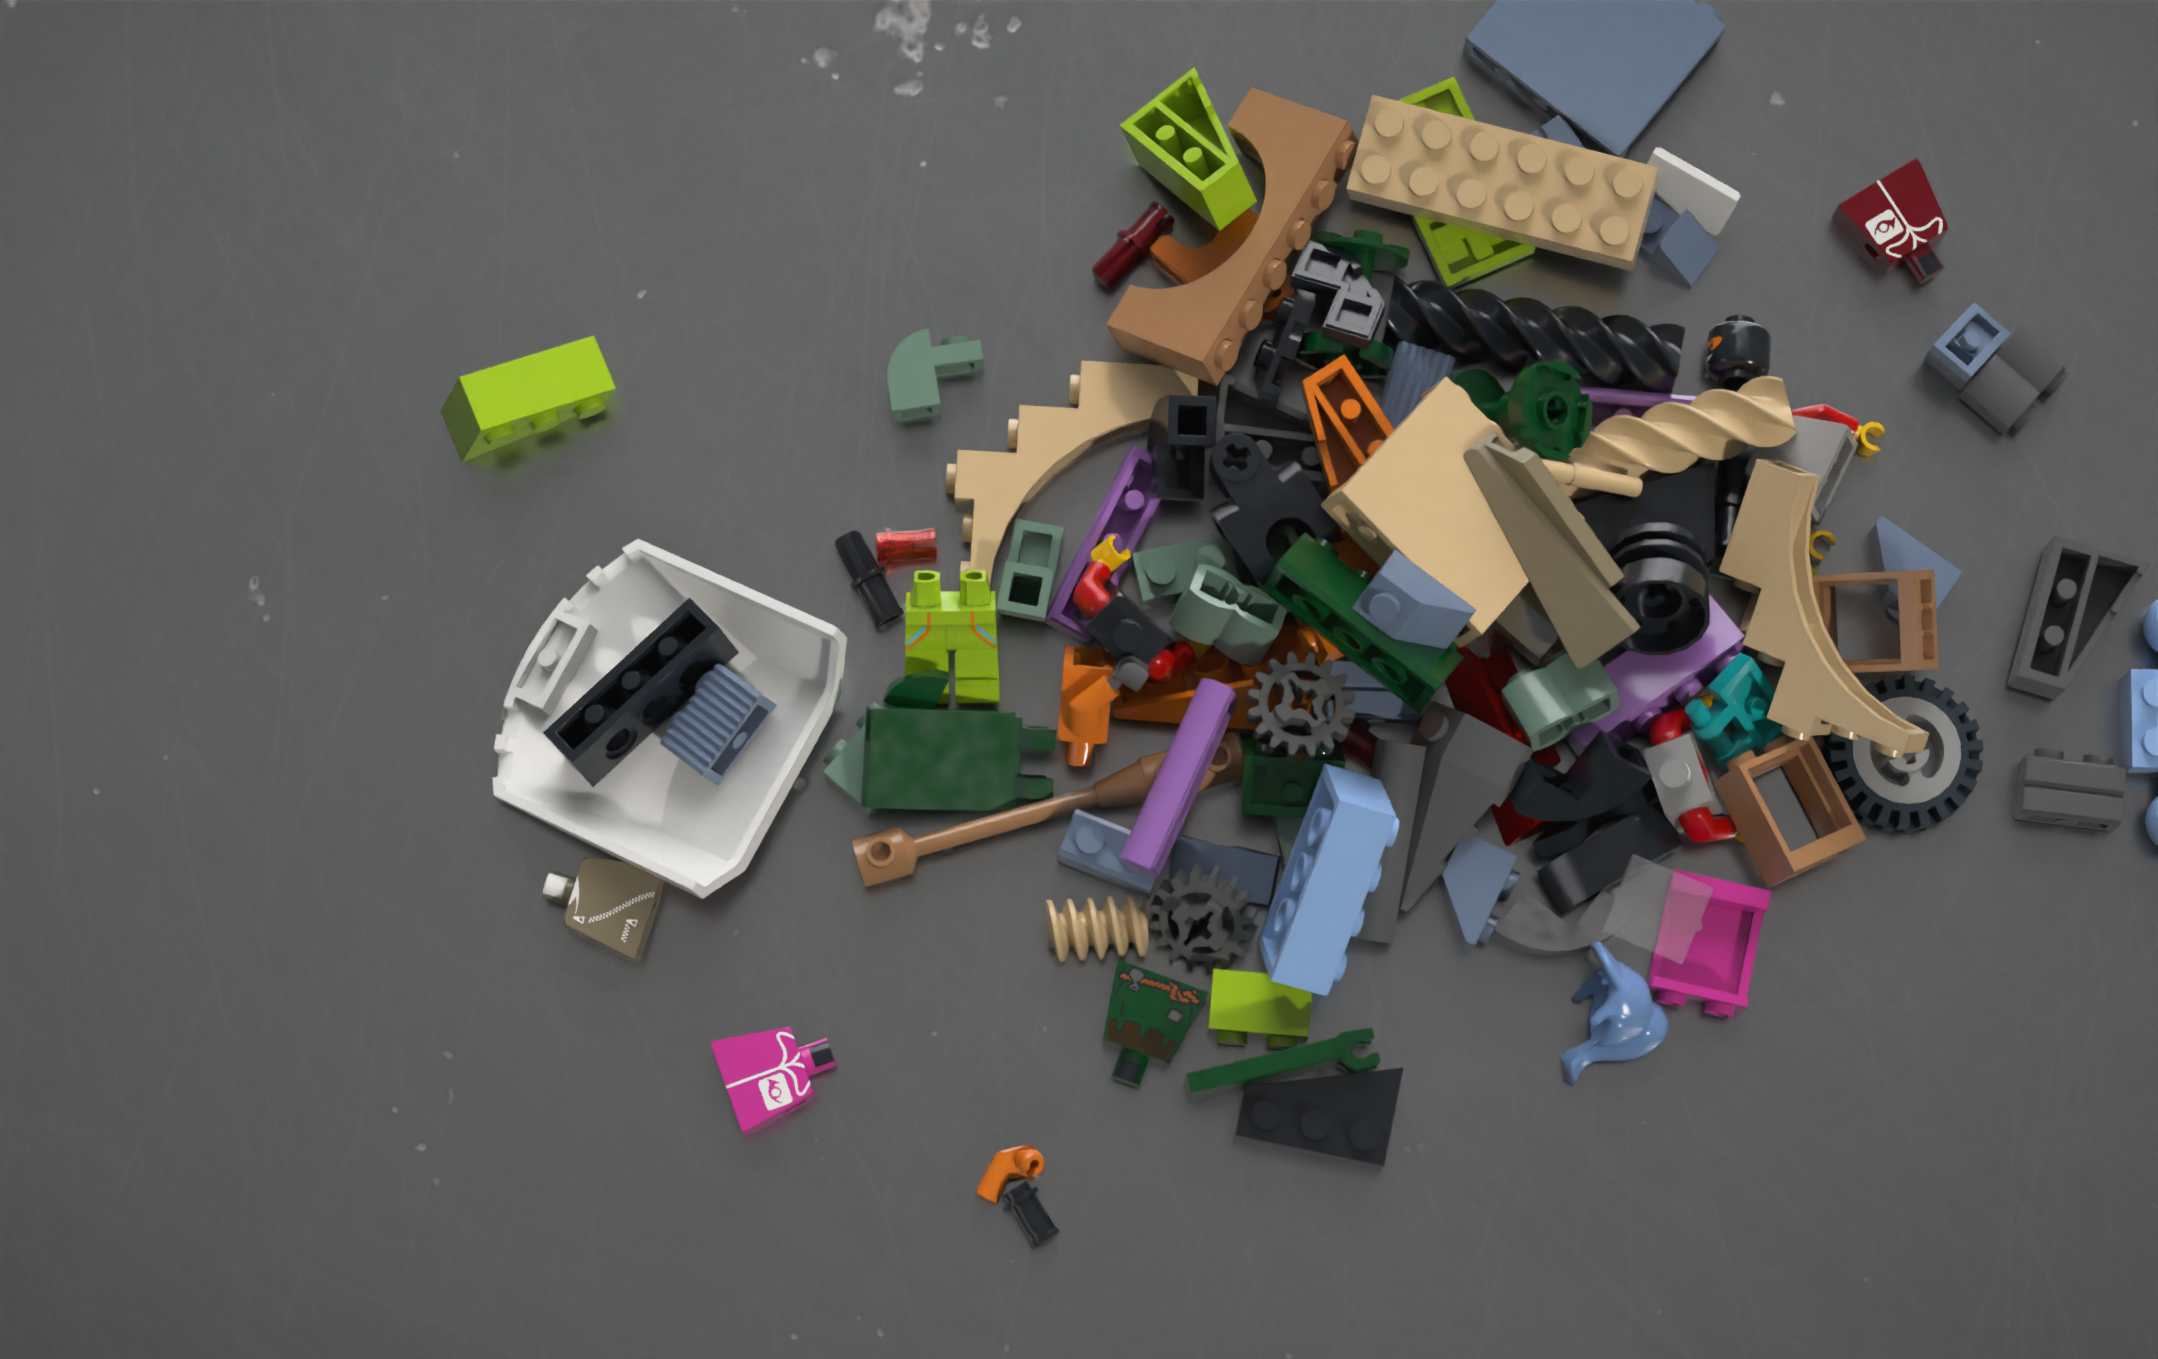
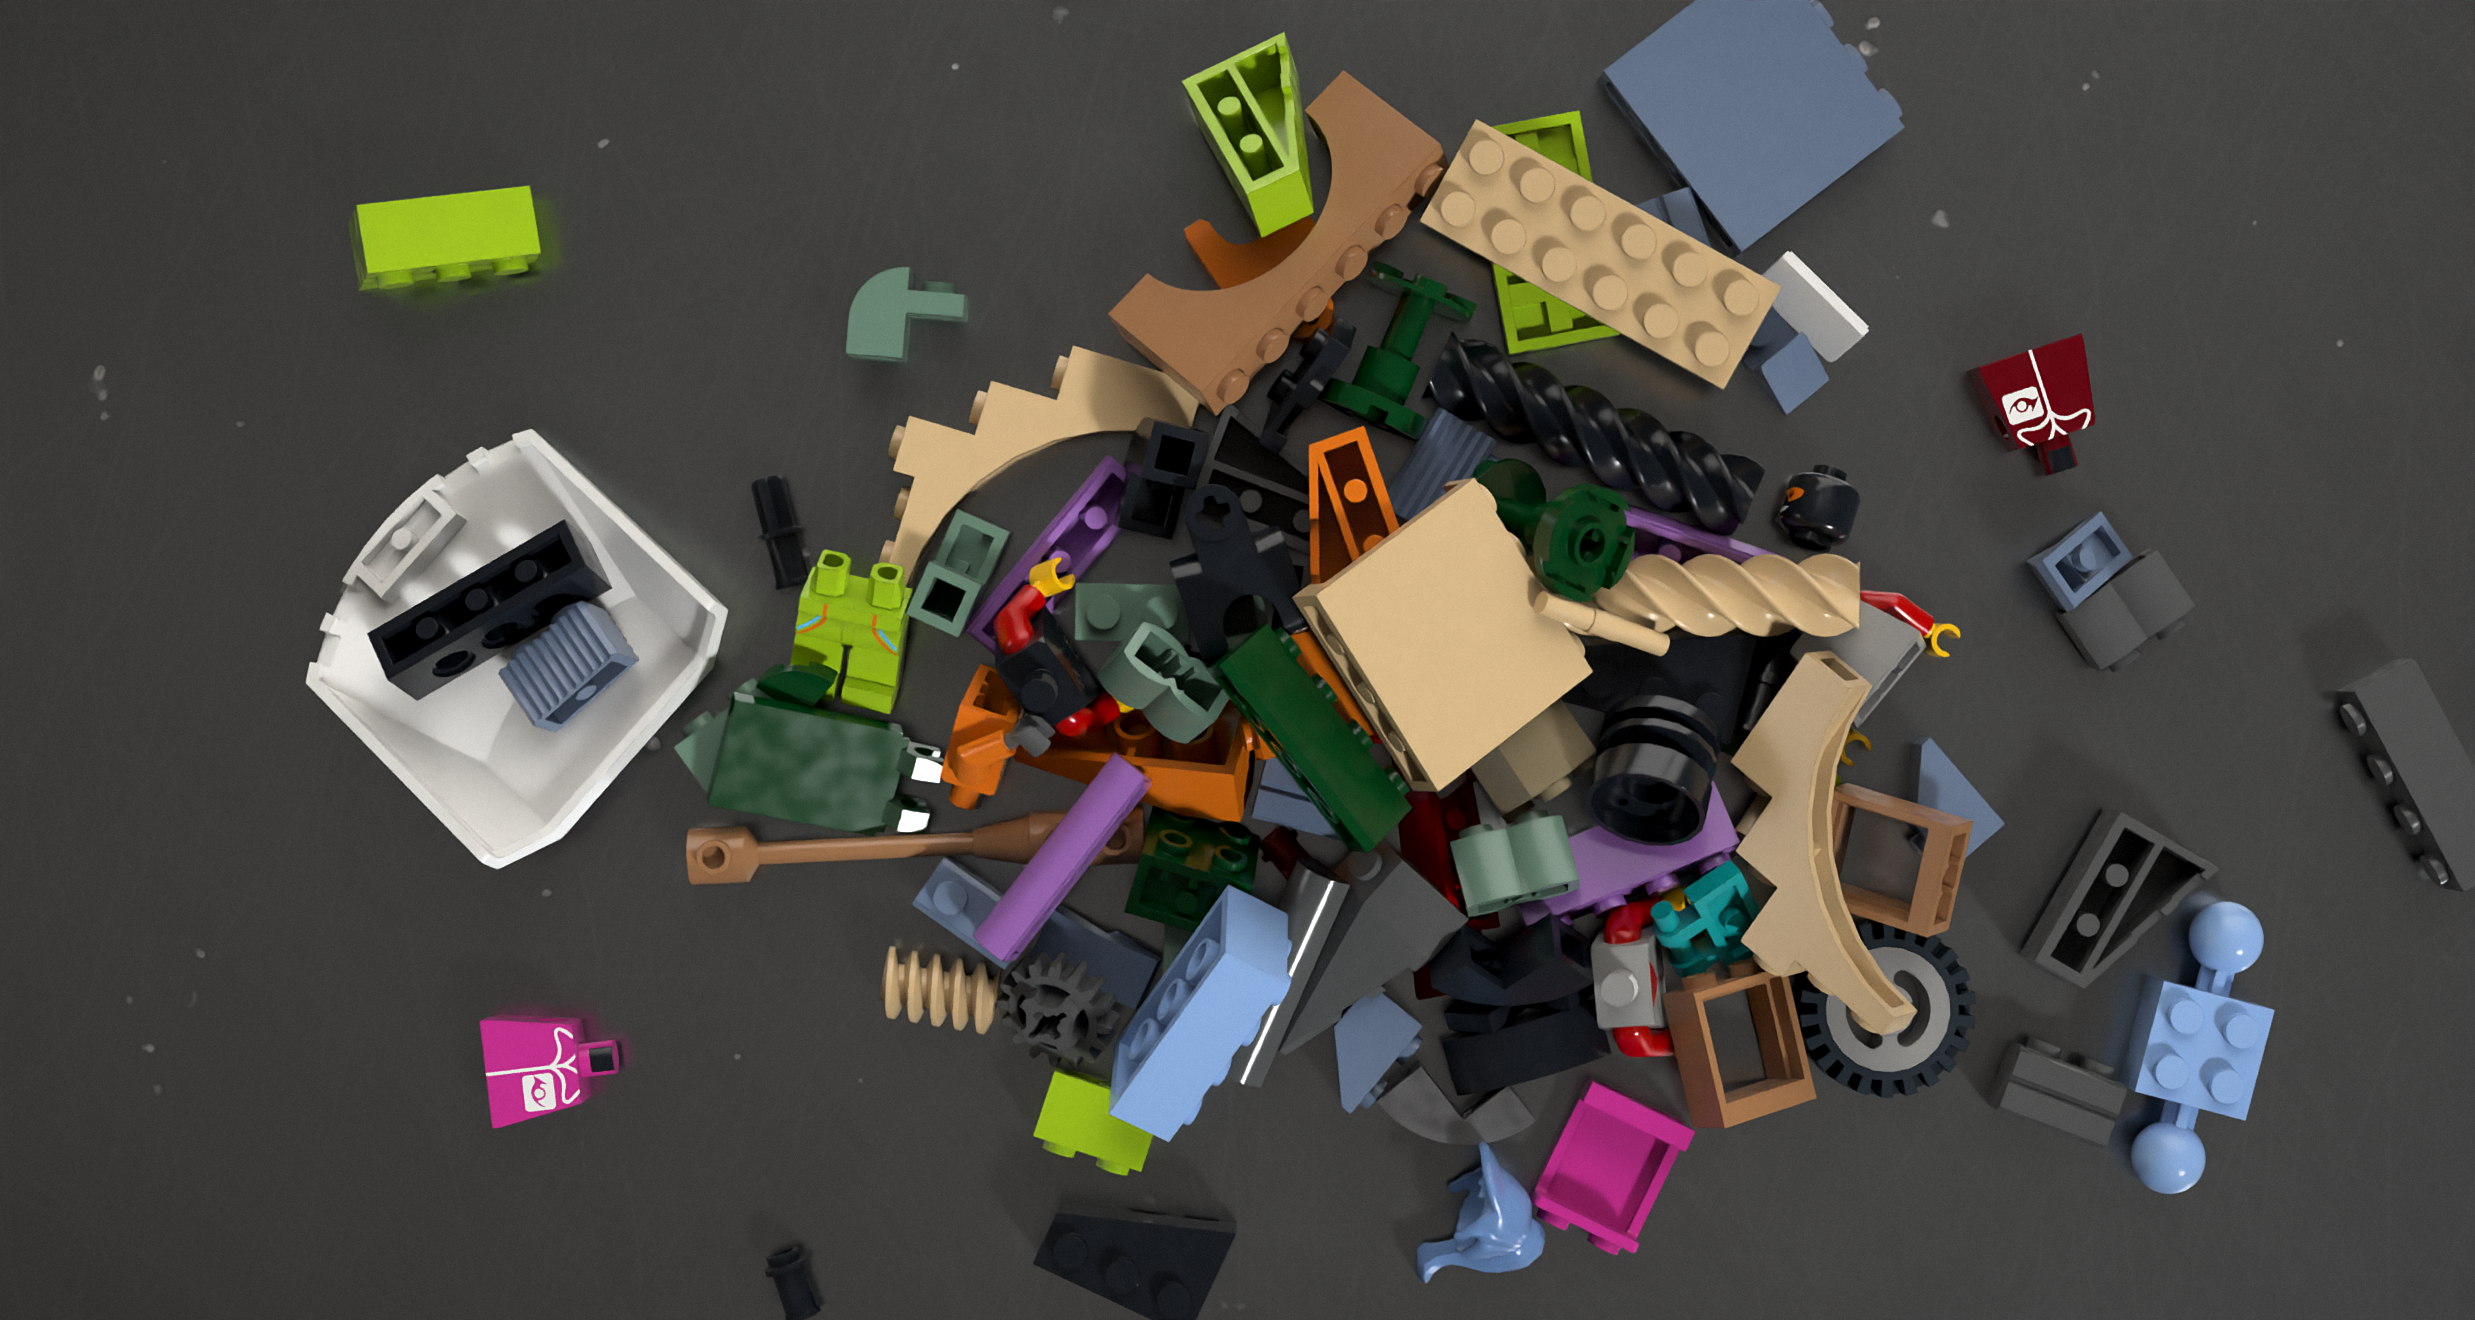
camera: 10 degrees right, 10 degrees up
dark tan torso [542,857,665,964] -> none
clear red pin [875,527,937,567] -> none
orange arm [974,1145,1045,1204] -> none
dark red axle [1092,201,1175,288] -> none
torso [1103,960,1208,1087] -> none
dark green tile [1184,1028,1381,1103] -> none
dark grey gear [1246,652,1355,762] -> none
tile [1291,240,1385,351] -> none
sand blue slope [1352,549,1476,649] -> none
dark tan wedge [1463,432,1641,669] -> none
clear piece [1601,854,1714,964] -> none

